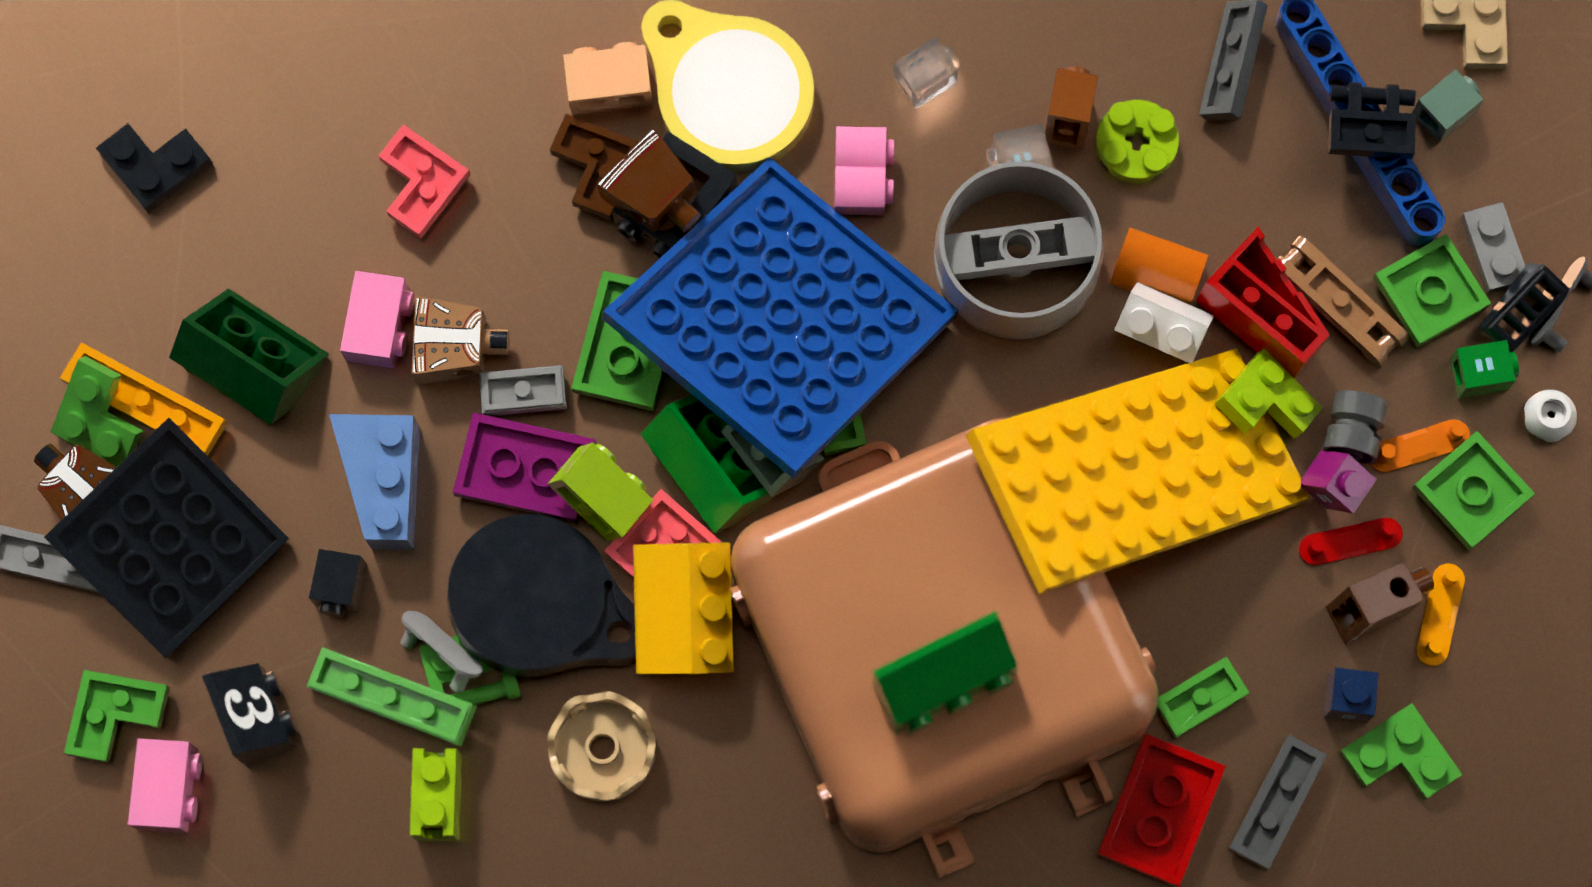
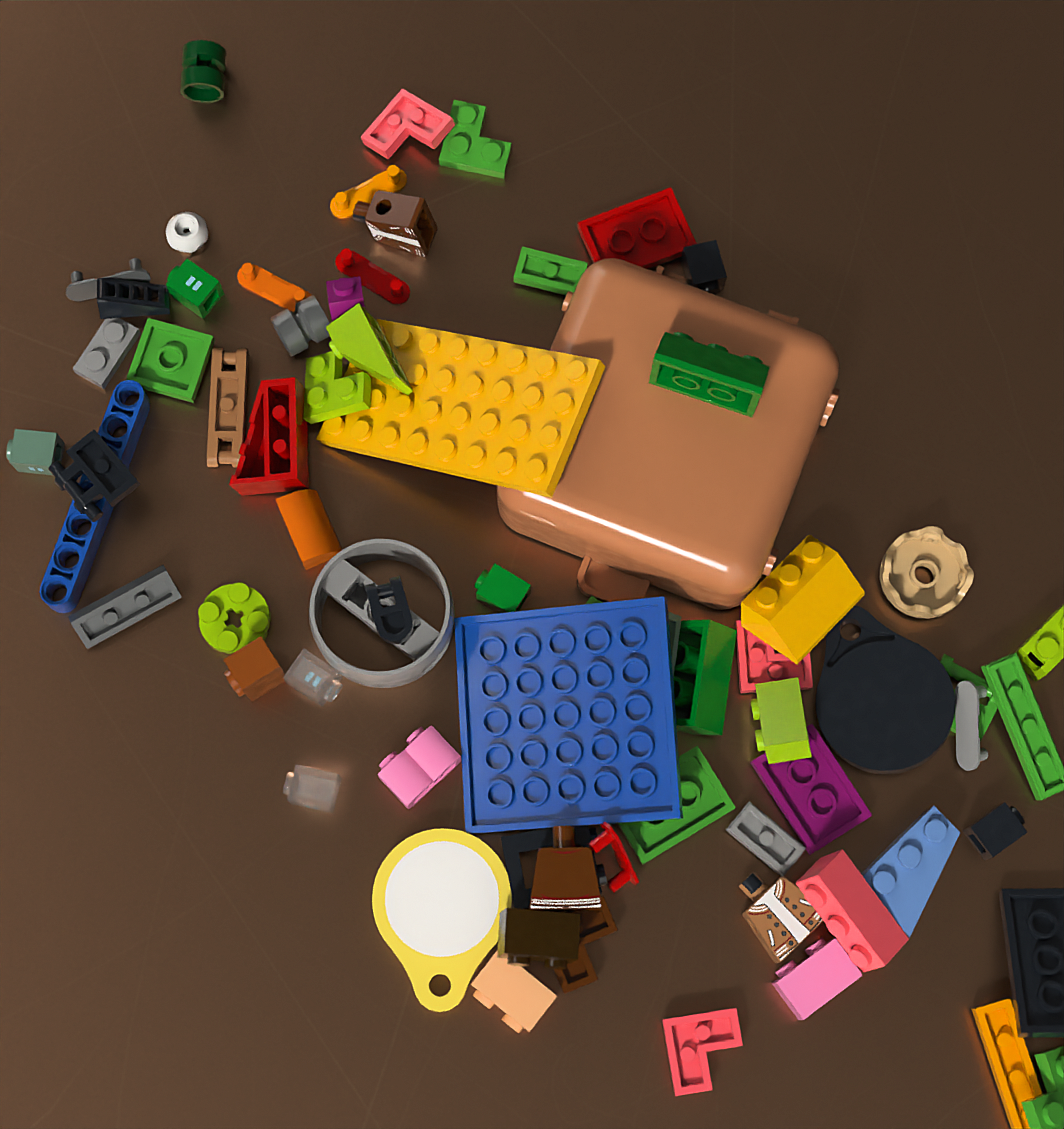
camera: 140 degrees left, 0 degrees up
dark green slope [169,288,329,425] -> none
white brick [1114,282,1214,363] -> none
dark grey plate [1228,734,1327,871] -> none
dark blue brick [1324,667,1379,723] -> none
bright green plate [1412,431,1535,551] -> none
none -> lime slope [326,303,413,395]
none -> coral plate [361,89,455,159]
none -> black plate [365,576,413,644]
none -> green brick [474,563,531,613]
none -> dark brown brick [497,908,580,969]
none -> red piece [588,821,639,892]
none -> black brick [680,240,727,295]
none -> coral brick [796,849,909,973]

